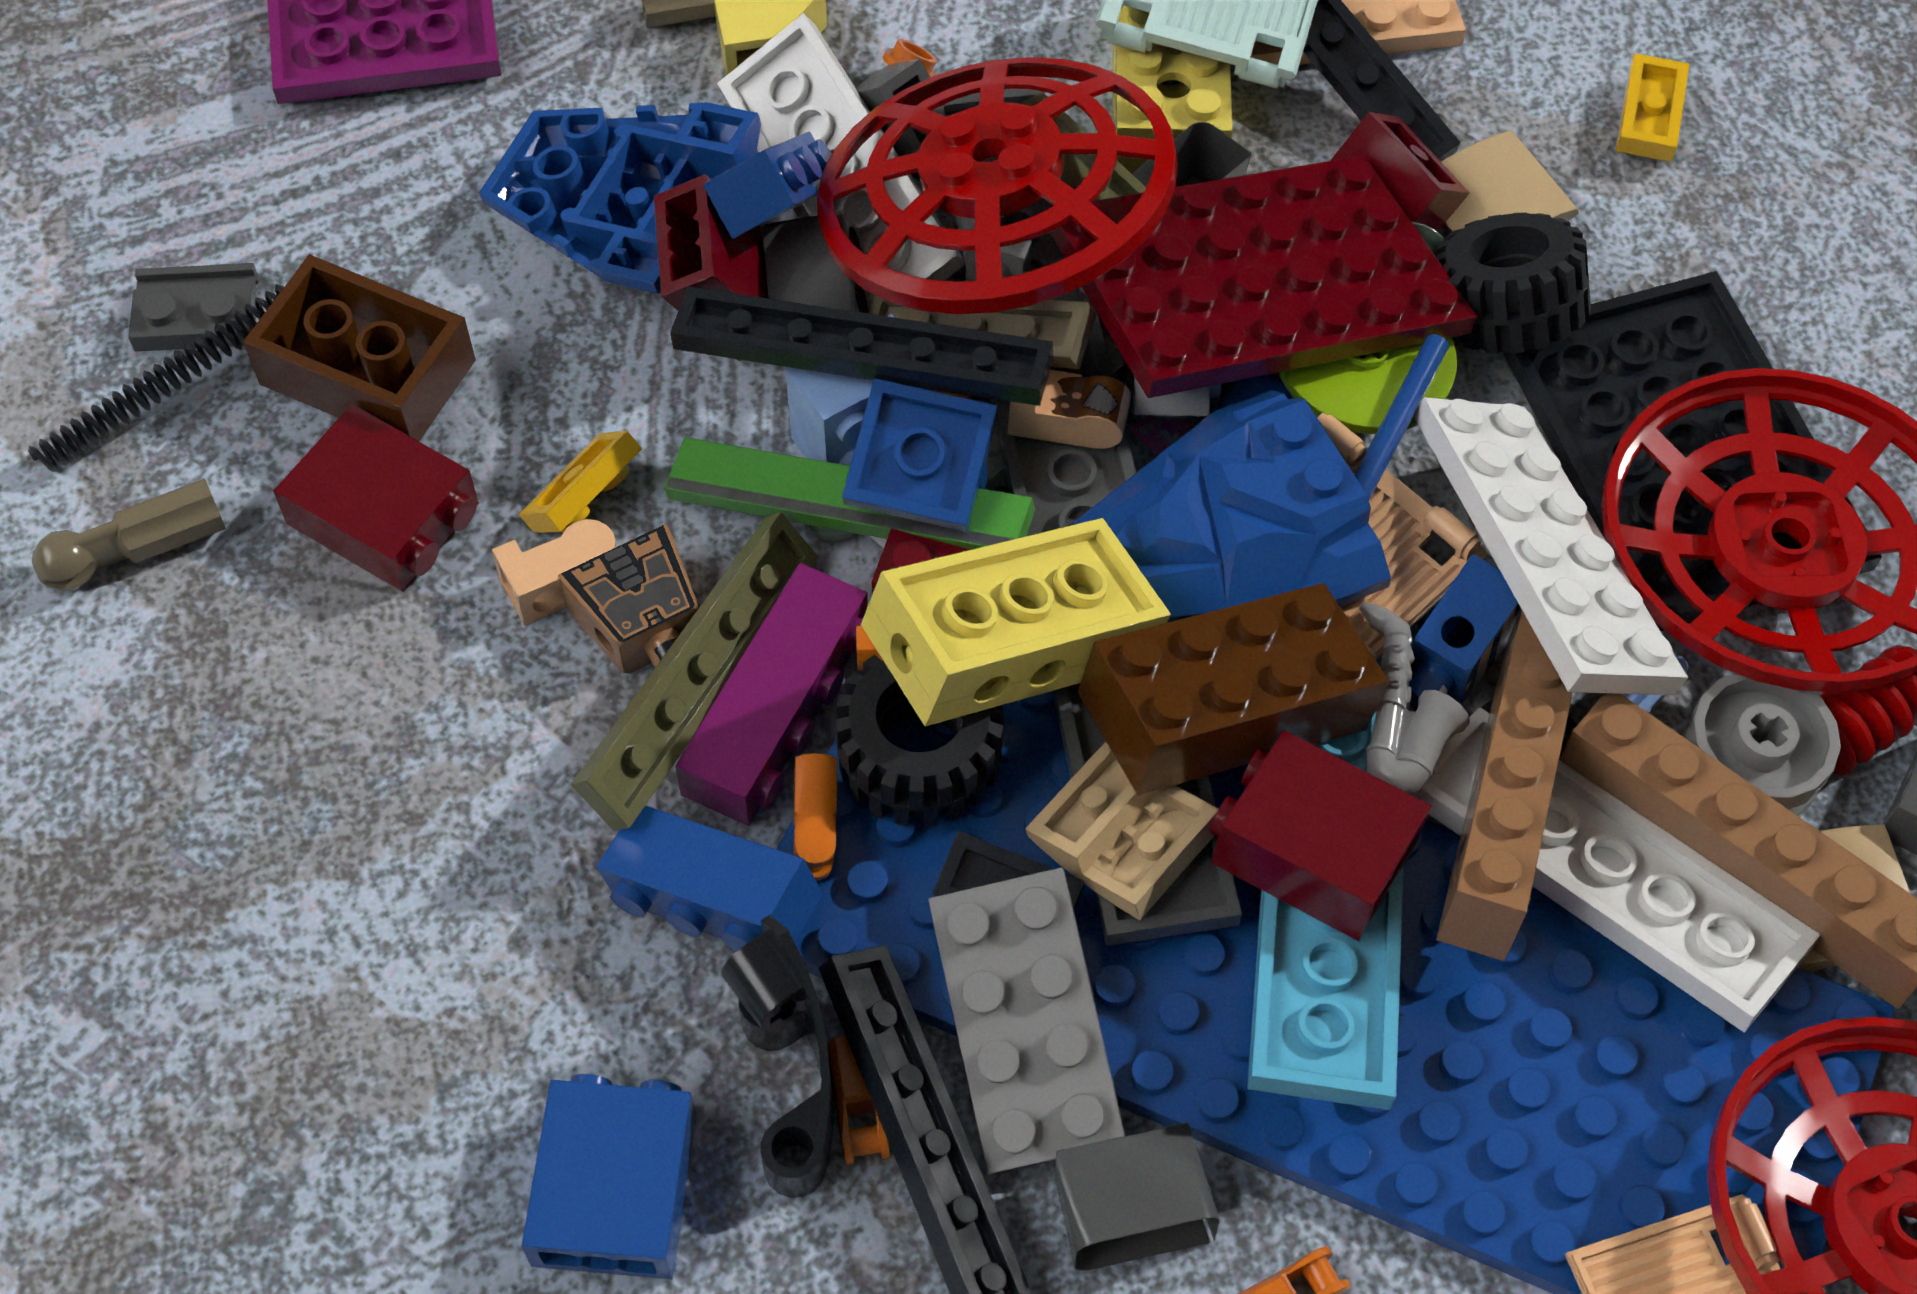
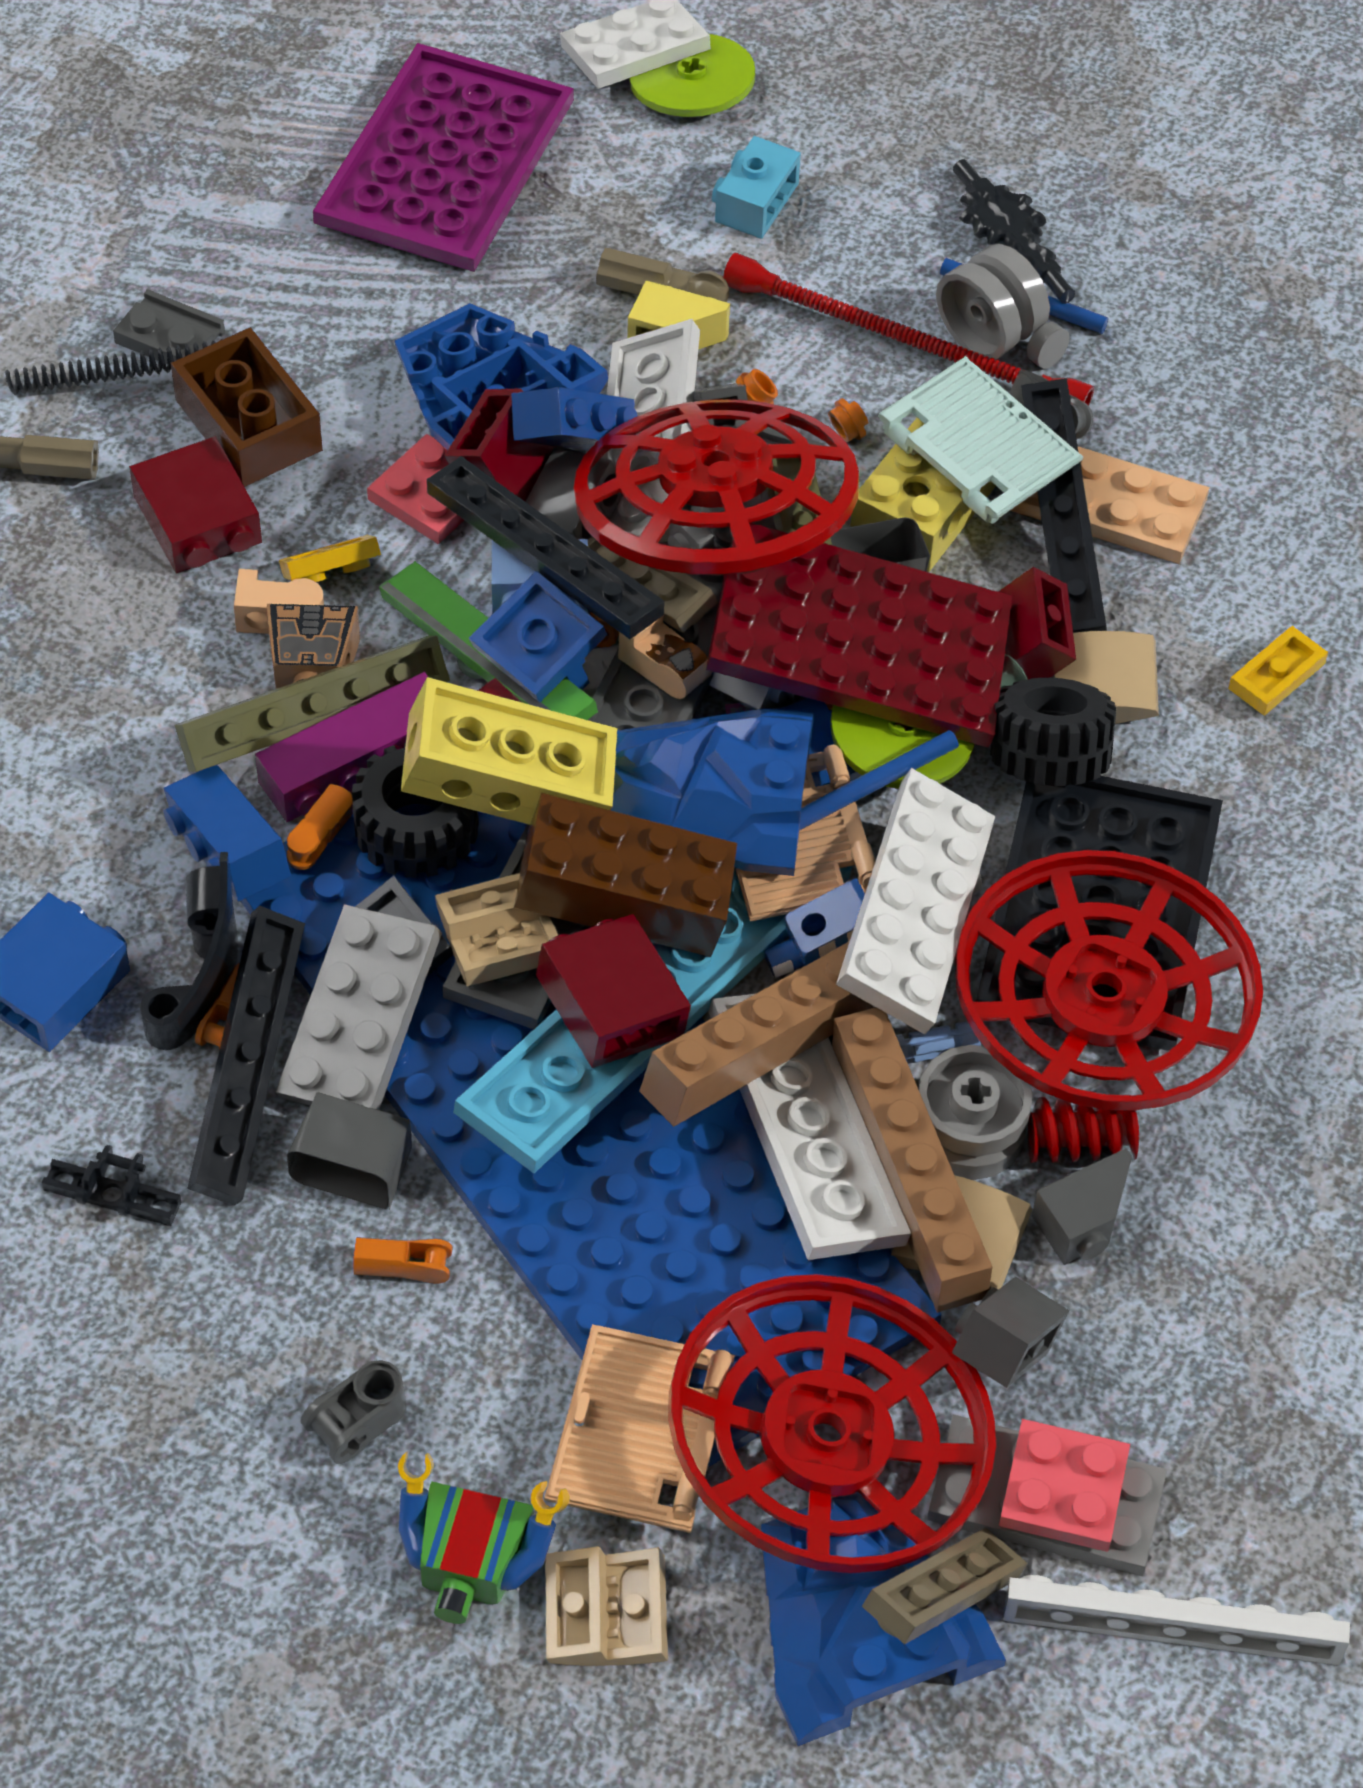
camera: 30 degrees right, 5 degrees down
light grey piece [1359,602,1470,795] -> none
none -> coral plate [367,434,464,544]
none -> orange plate [828,398,869,442]

